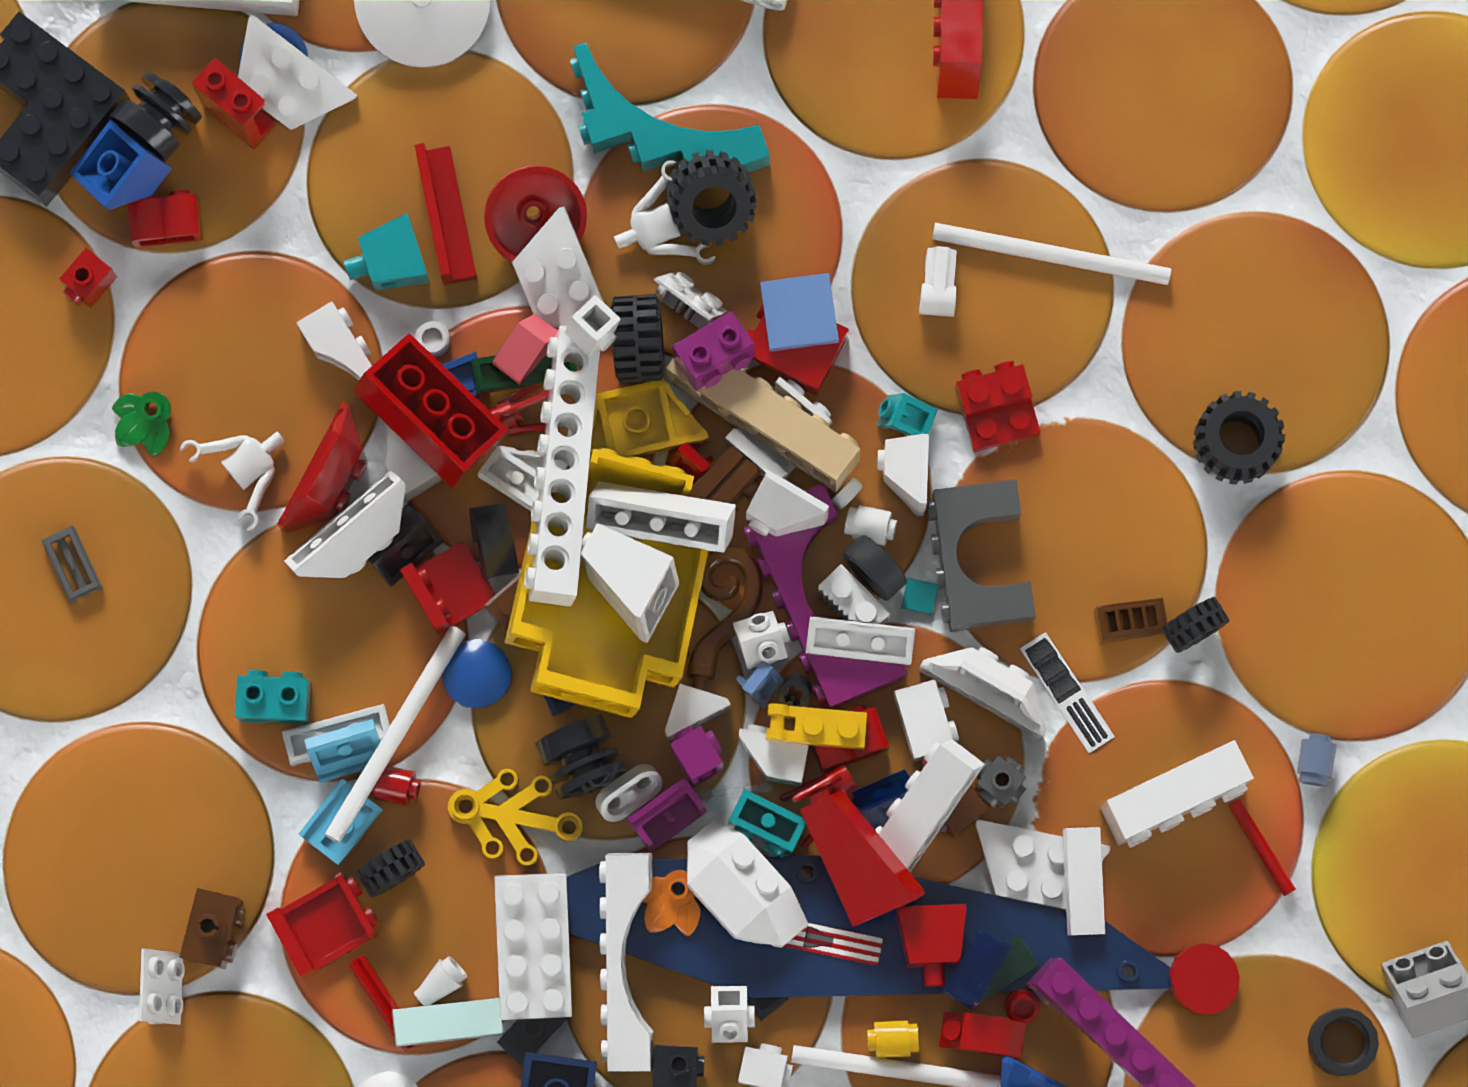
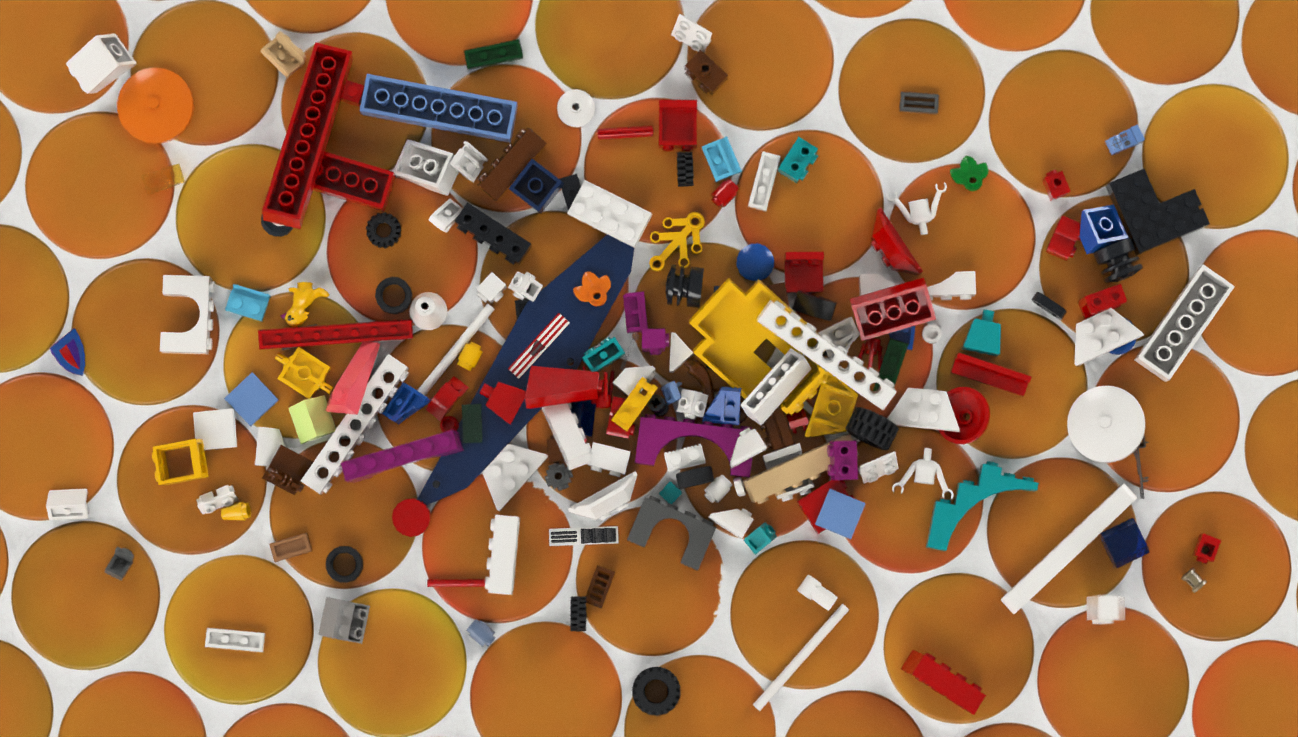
camera: 120 degrees right, 5 degrees up
white wedge [284,470,406,578] -> none
medium azure plate [305,719,381,783] -> none
white piece [324,626,466,844] -> none
black panel [367,504,444,587] -> none
light aqua tile [392,998,503,1047] -> none
white cone [414,956,467,1006] -> none
coral slope [492,314,557,385] -> none
white brick [564,295,621,357] -> none
white slope [581,523,679,643] -> none
white plate [595,764,662,822] -> none
white arch [599,853,654,1071] -> none
black tyre [666,150,757,246] -> none
white wedge [687,820,808,948] -> none
white tile [806,616,915,665] -> none
clear blue panel [942,930,1012,1011] -> none
red plate [955,361,1041,453] -> none
white tile [1063,827,1105,936] -> none
none -> wing [702,387,741,425]
none -> black beam [1031,292,1067,320]

